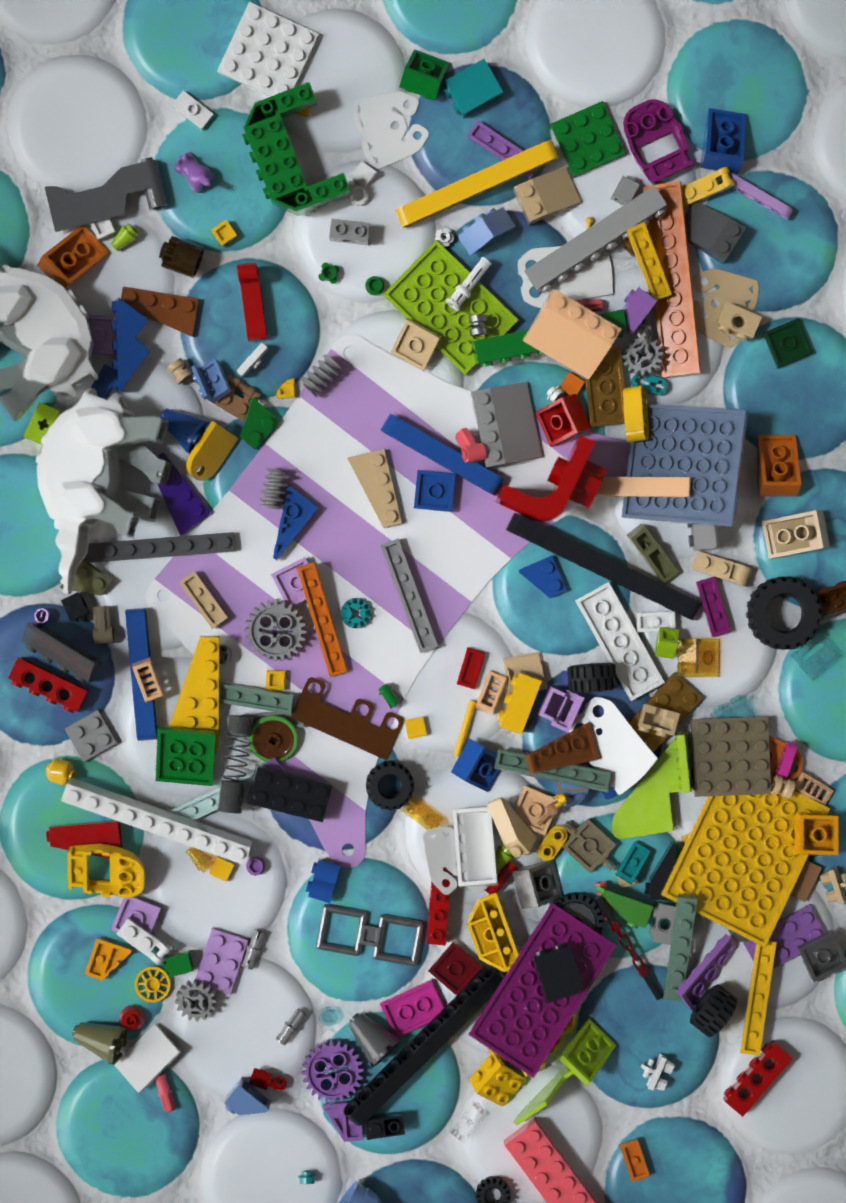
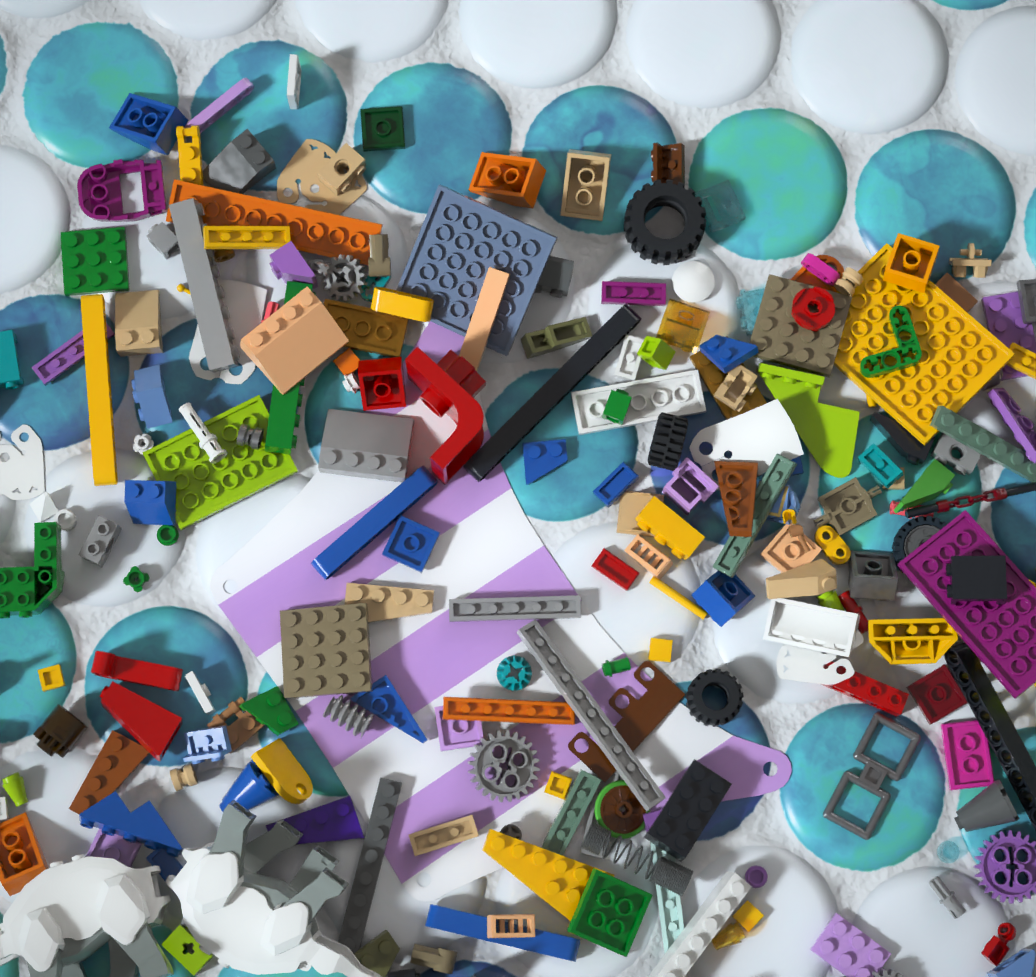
camera: 75 degrees left, 10 degrees down
light grey pin [241,929,266,970] -> none
yellow tile [276,378,296,399] -> none
light grey piece [301,355,343,397] -> none
blue brick [306,859,341,903] -> none
tan plate [390,318,441,371] -> none
clear yellow hinge [401,796,443,830] -> none
coral piece [455,428,486,463] -> none
tan plate [692,551,752,587] -> none
light nougat slope [794,771,834,806] -> none
none -> red slope [100,681,183,762]
none -> blue slope [124,480,176,525]
none -> dark tan plate [280,603,372,699]
none -> white tile [287,54,302,110]
none -> dark tan piece [368,234,391,277]
none -> light grey plate [517,619,666,812]
none -> blue tile [593,462,639,508]
none -> green brick [602,389,632,425]
none -> white dish [672,261,715,304]
none -> blue wing [699,335,759,374]
none -> red plate [791,287,835,331]
none -> green beam [860,305,922,378]

